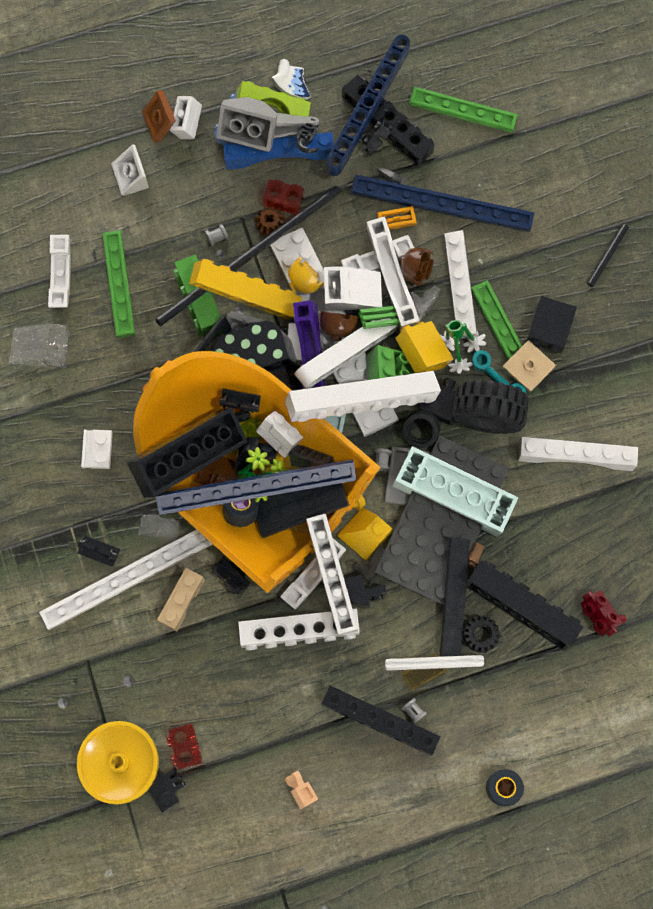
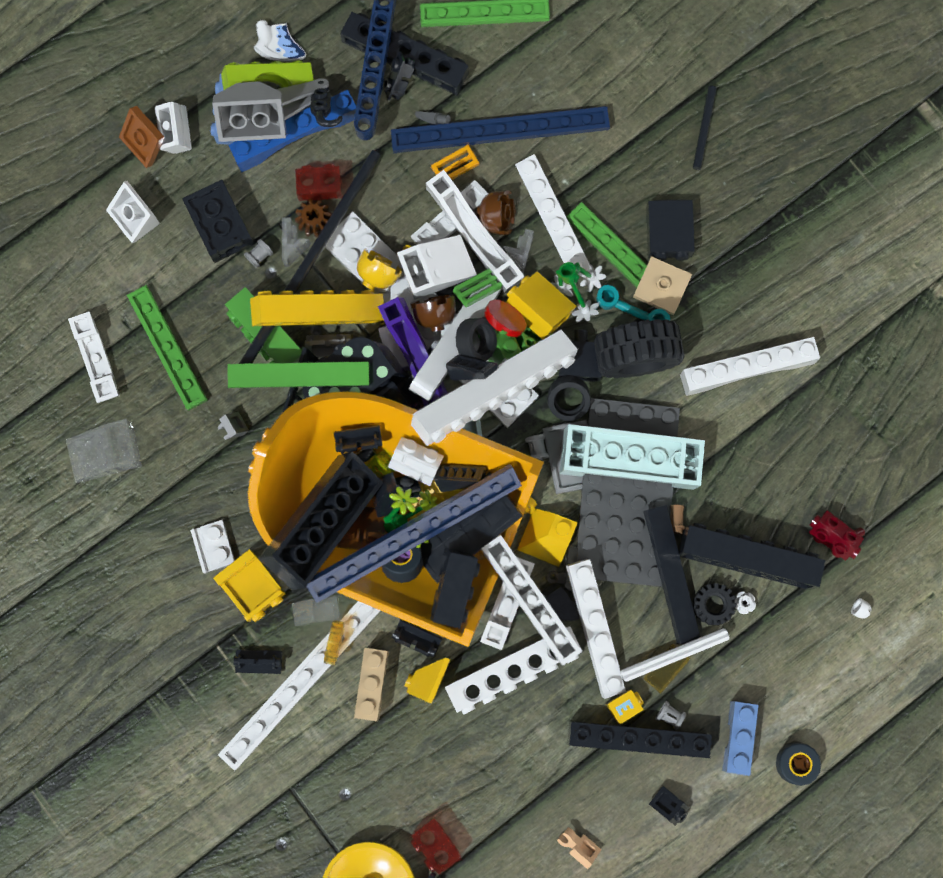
camera: 20 degrees left, 5 degrees up
none -> black piece [182,180,254,263]
none -> yellow panel [213,549,286,622]
none -> light grey tile [218,412,249,440]
none -> bright green tile [227,362,369,388]
none -> clear slope [282,218,311,267]
none -> clear yellow beam [324,620,345,666]
none -> yellow slope [404,658,450,704]
none -> black wedge [430,548,480,628]
none -> black slope [446,355,499,380]
none -> black tyre [455,318,497,361]
none -> red tile [484,299,527,337]
none -> white plate [566,559,626,699]
none -> yellow brick [606,690,644,724]
none -> black bracket [649,786,689,826]
none -> medium blue arch [722,701,758,776]
none -> white plate [734,591,756,614]
none -> white hinge [851,598,872,619]

